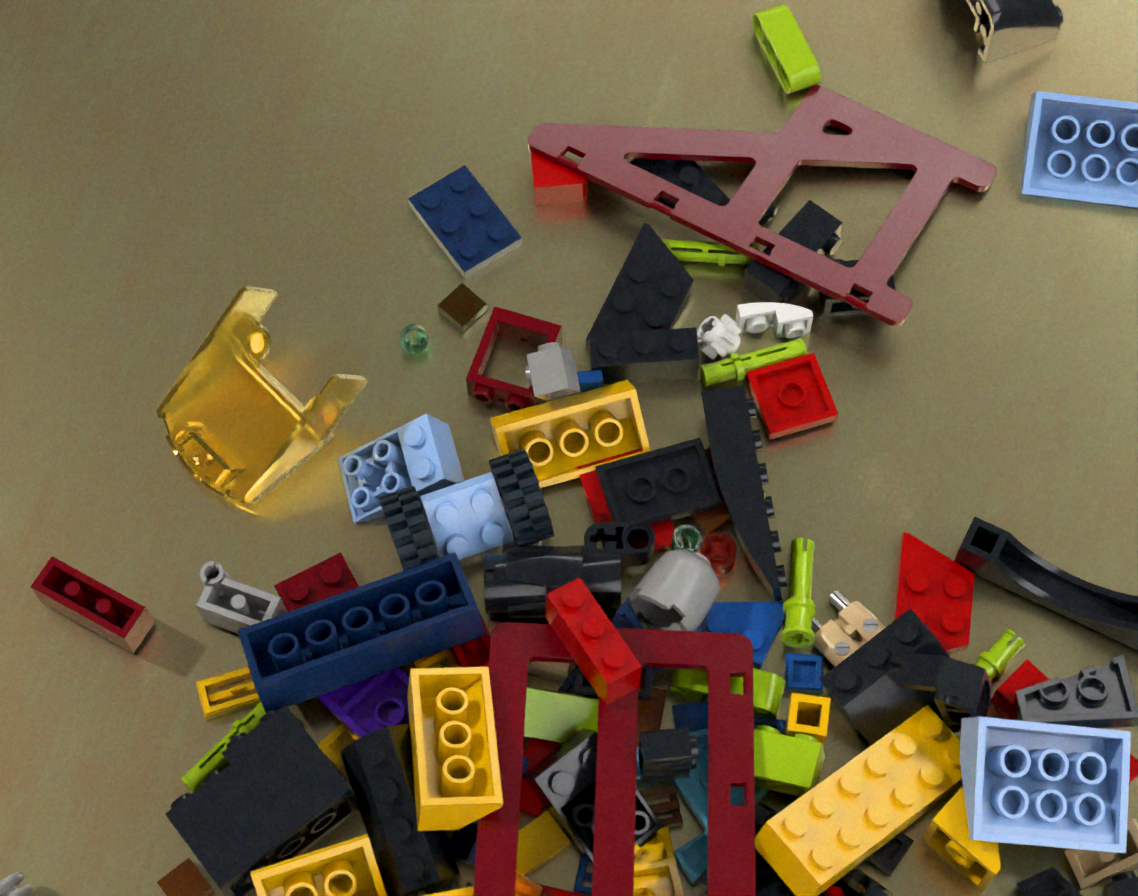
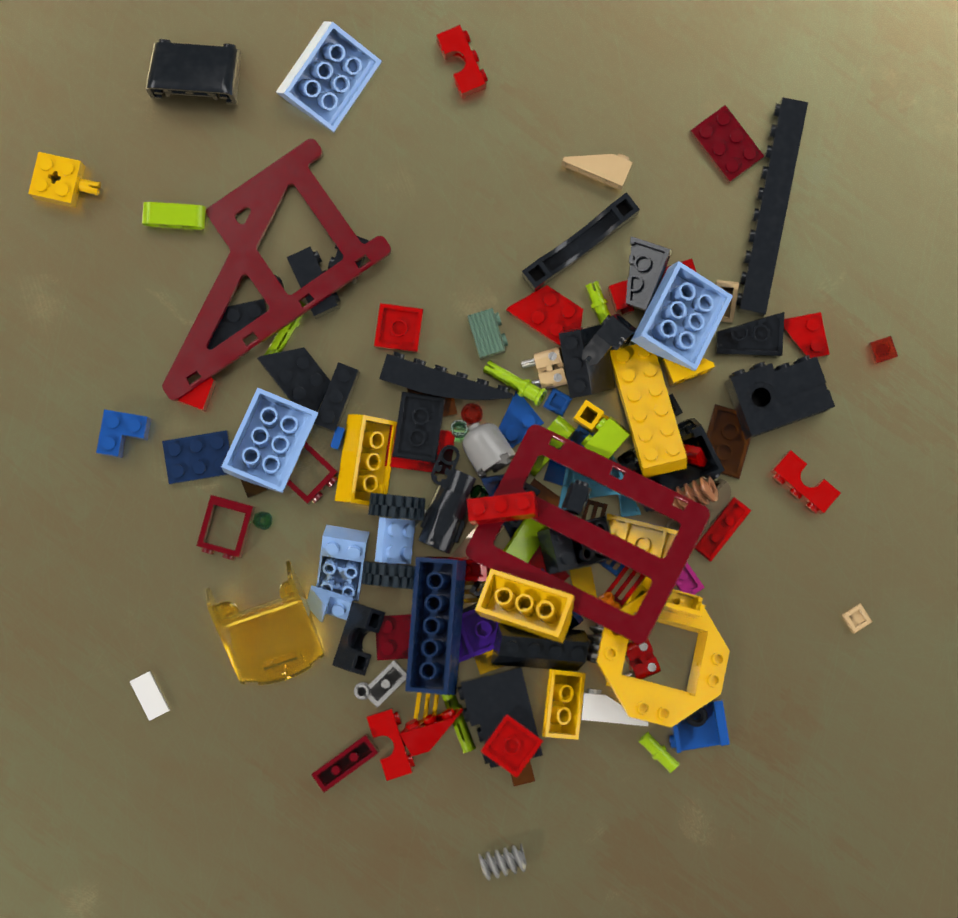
camera: 65 degrees left, 20 degrees up
light grey brick [525,342,581,401] -> none
white gear [697,314,741,359] -> none
lime pin [699,338,807,387] -> none
white slope [735,302,813,339] -> none
none -> blue brick [96,409,152,458]
none -> white tile [129,671,170,721]
none -> dark red window [196,495,256,561]
none -> light blue slope [221,388,319,493]
none -> light blue slope [306,585,353,622]
none -> black arch [332,602,386,676]
none -> red arch [366,708,415,781]
none -> red slope [400,707,463,756]
none -> sand green brick [467,308,508,360]
none -> red plate [480,714,543,778]

